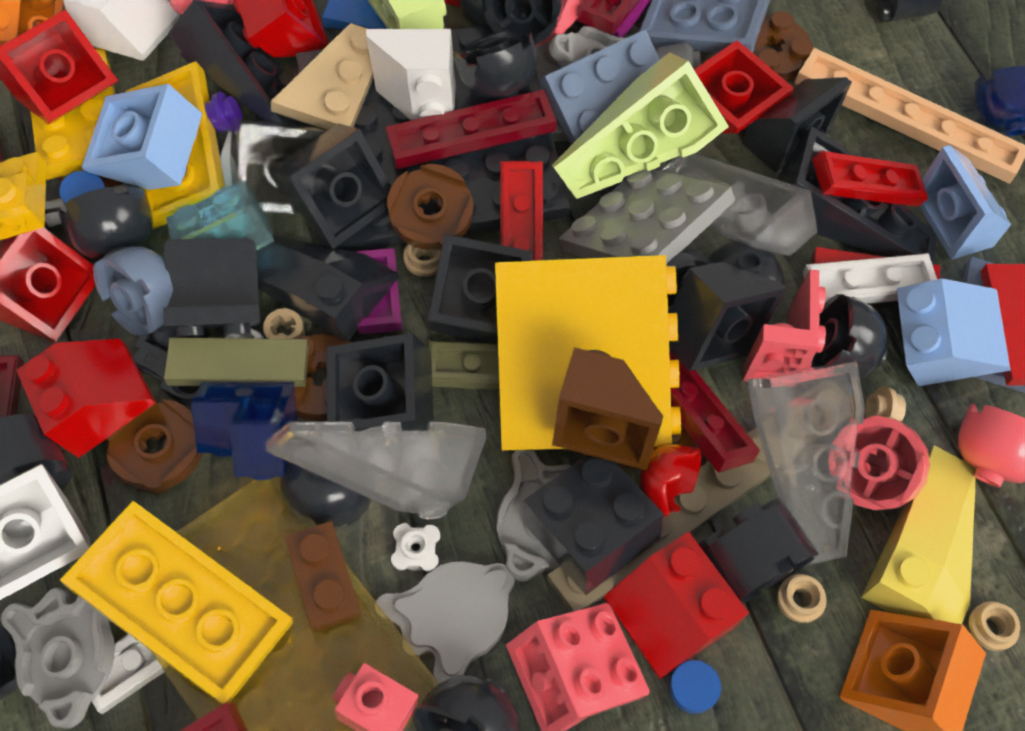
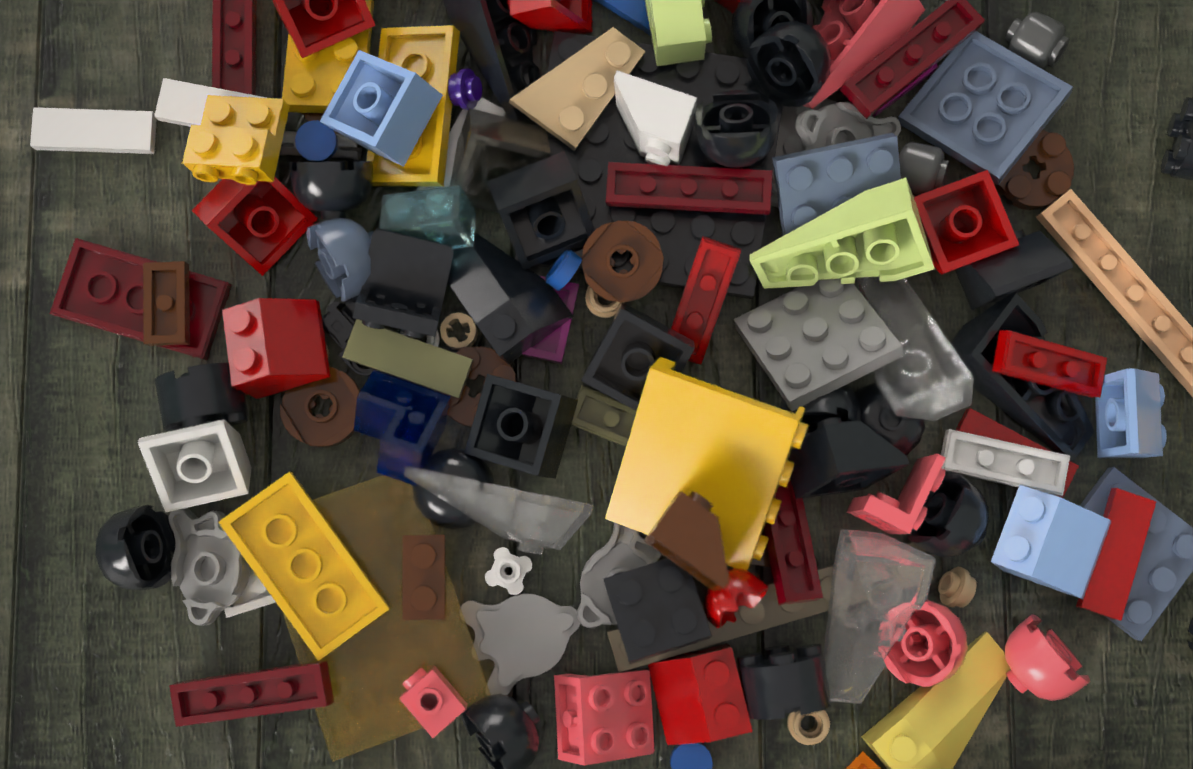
camera: 20 degrees right, 20 degrees up
none -> blue tile [545,250,582,291]

